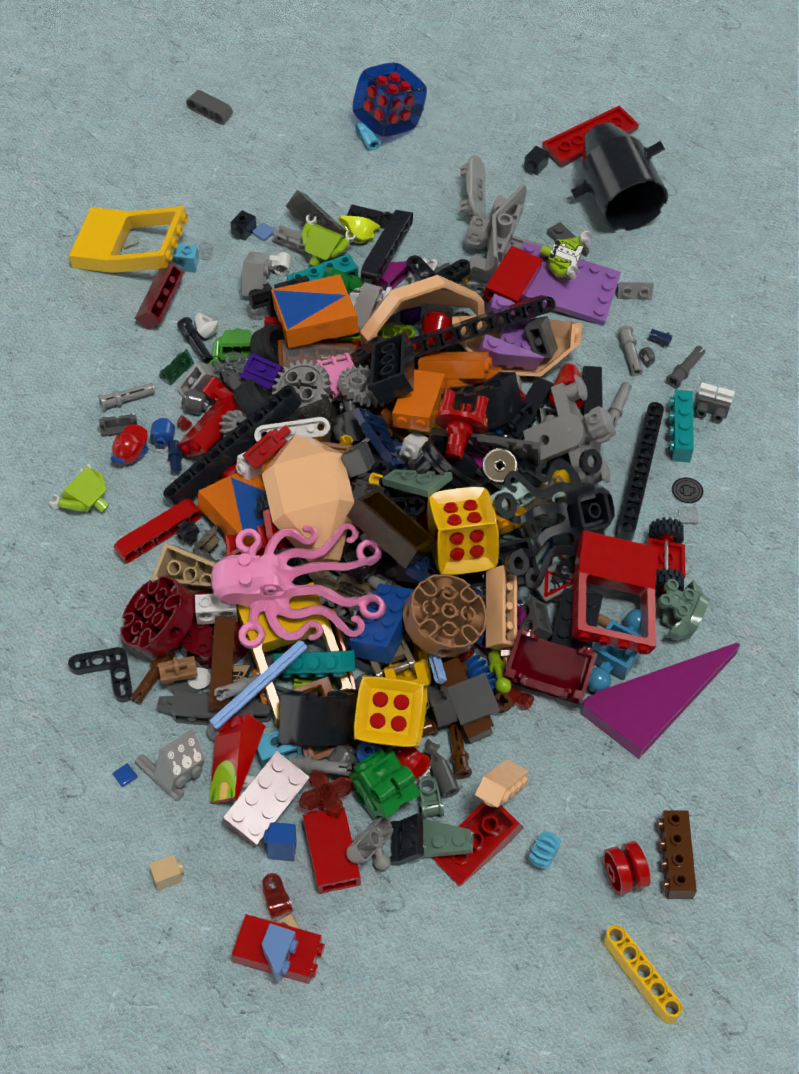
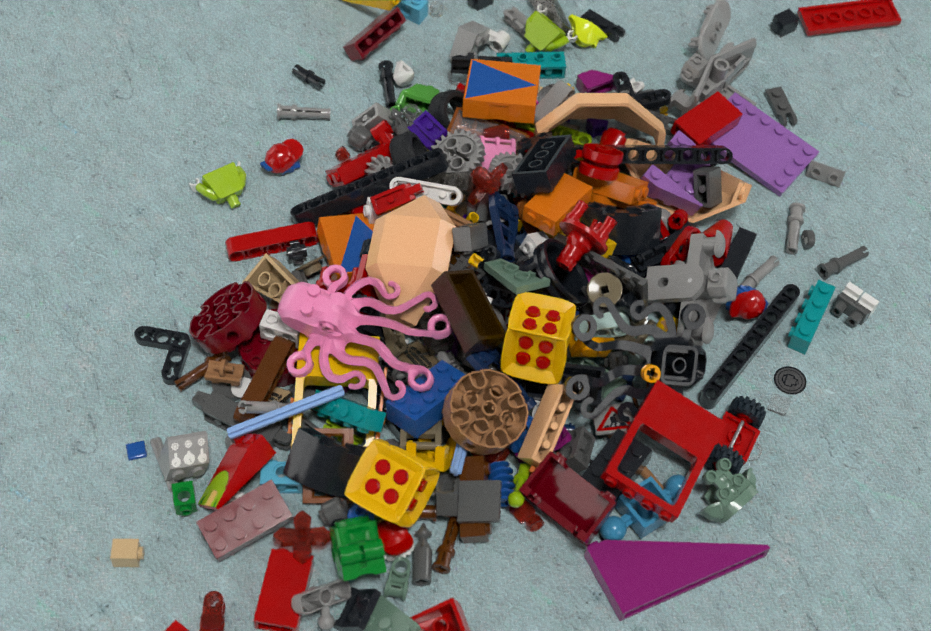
camera: 20 degrees right, 0 degrees up
dark grey hinge [99,413,138,435] -> none
blue head [150,418,175,446] -> none
clear green hinge [159,349,194,385] -> none
dark blue axle [168,440,183,474] -> none
medium blue piece [253,223,274,241] -> none
blue brick [264,822,297,862] -> none
light grey pin [289,754,352,776] -> none
green brick [322,267,364,294] -> none
black beam [361,210,413,282] -> none
light nougat brick [475,759,529,807] -> none
reddish brown bush [494,692,513,712] -> none
torso [540,231,592,280] -> none
black piece [571,123,668,231] -> none
dark blue pin [649,328,673,346] -> none
none -> green brick [172,480,197,516]
none -> black pin [292,64,326,89]
none -> clear red plant [468,163,508,205]
none -> clear red cone [483,124,510,140]
none -> red wheel [578,143,624,181]
none -> light orange bush [640,364,661,383]
none -> red beam [661,226,700,266]
none -> red bush [668,209,689,229]
none -> red hair [725,285,769,320]

